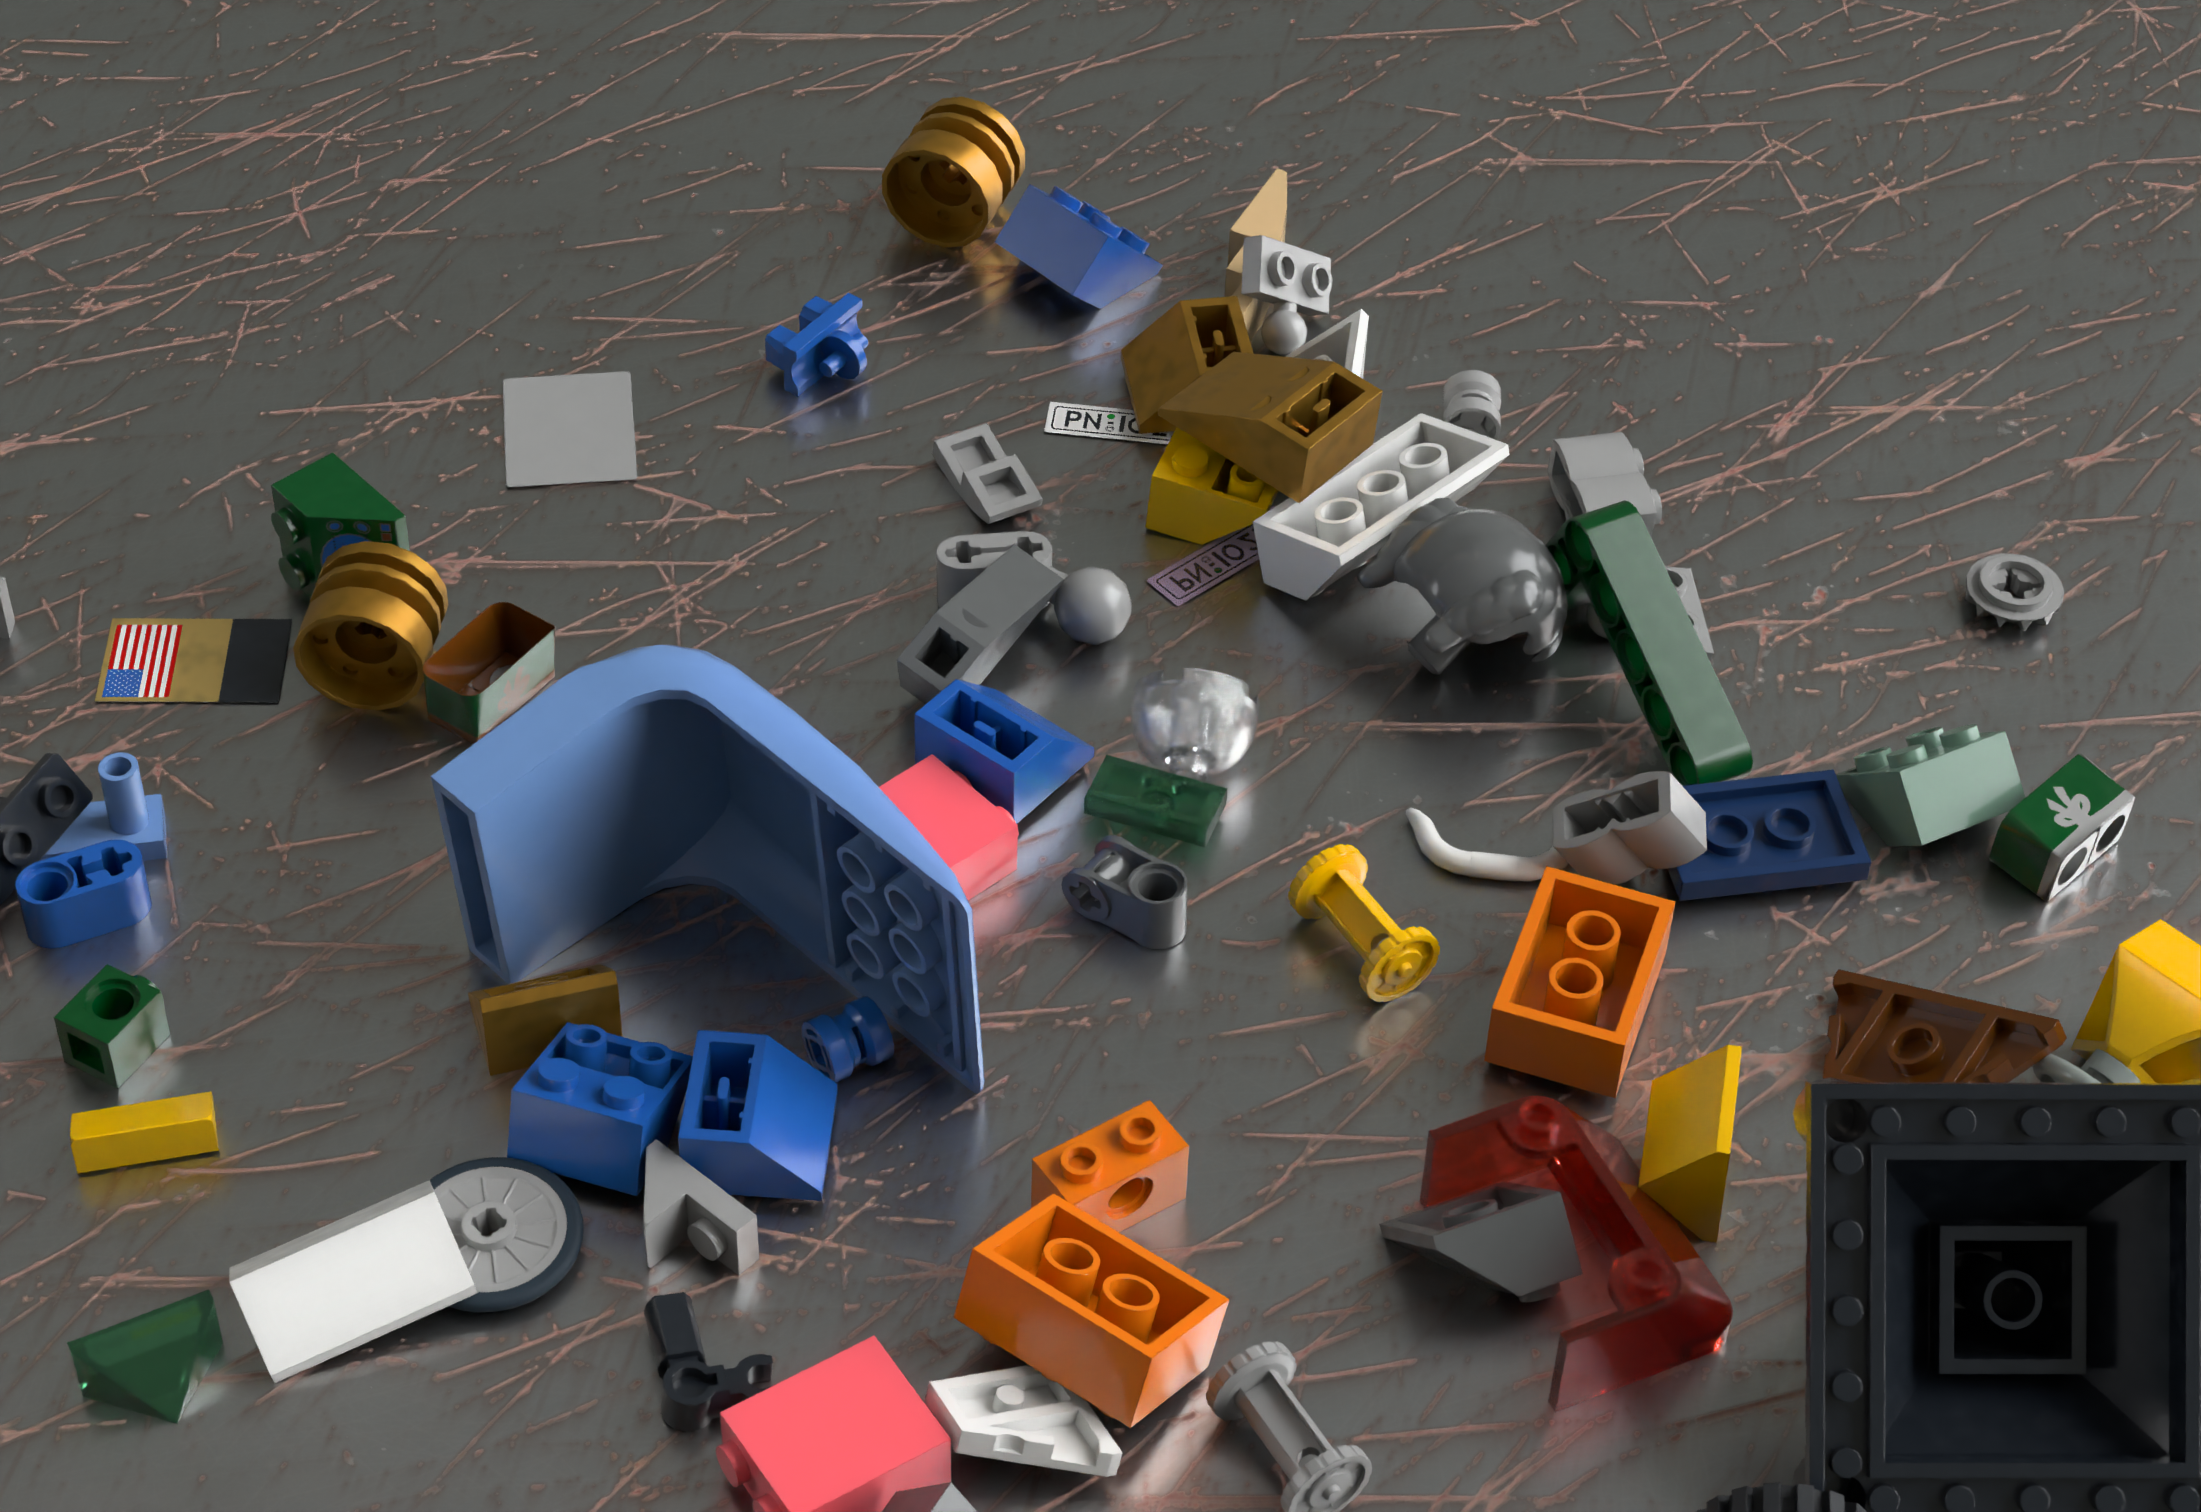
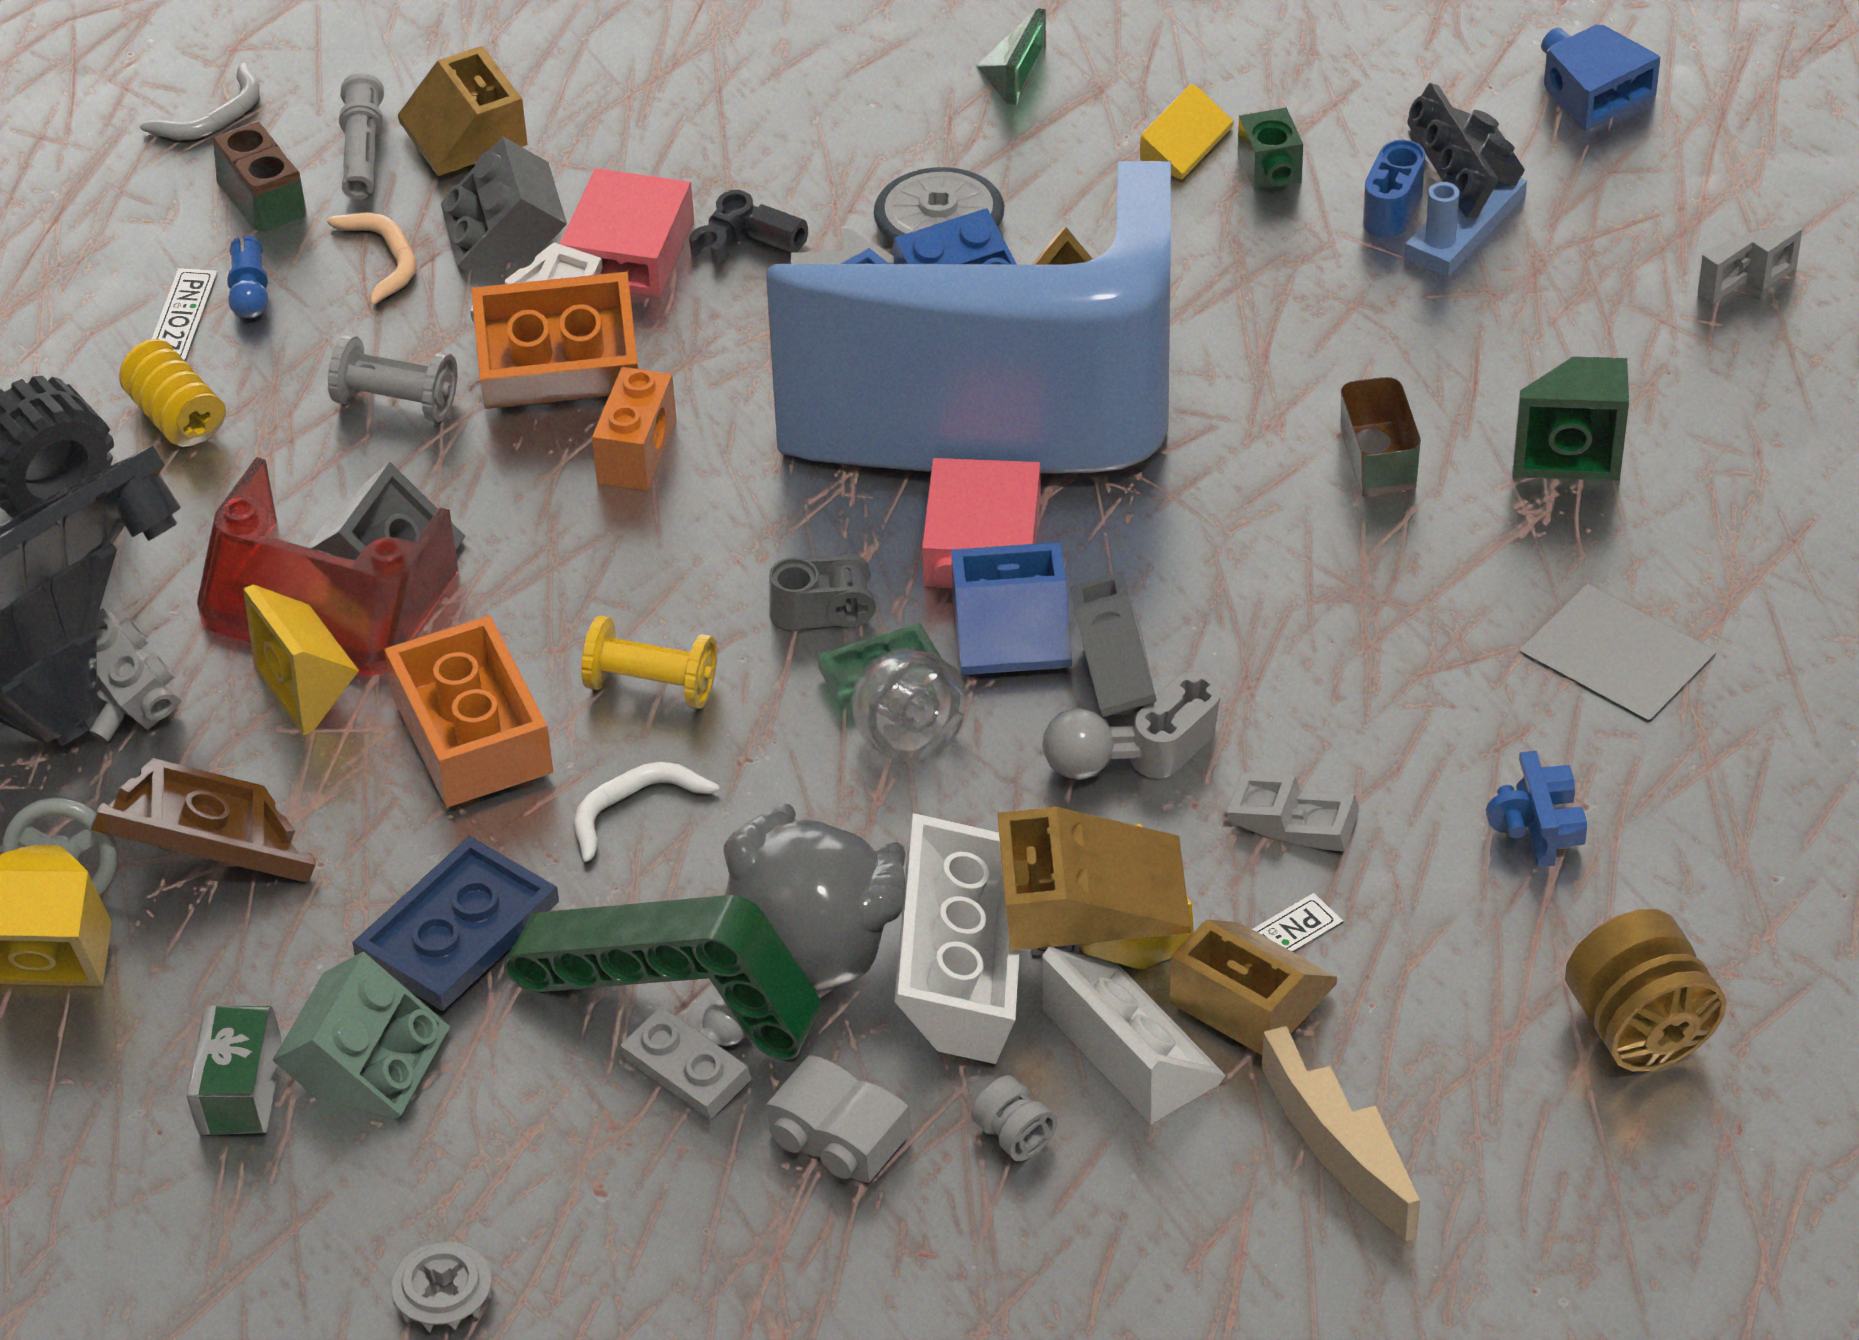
camera: 140 degrees right, 0 degrees up
sticker [95,618,292,702] -> none
white slope [229,1180,478,1383] -> none
pearl gold wheel [293,541,448,711] -> none
blue slope [995,184,1163,309] -> none
light grey plate [1241,235,1332,355] -> none
light grey brick [1552,771,1707,885] -> none

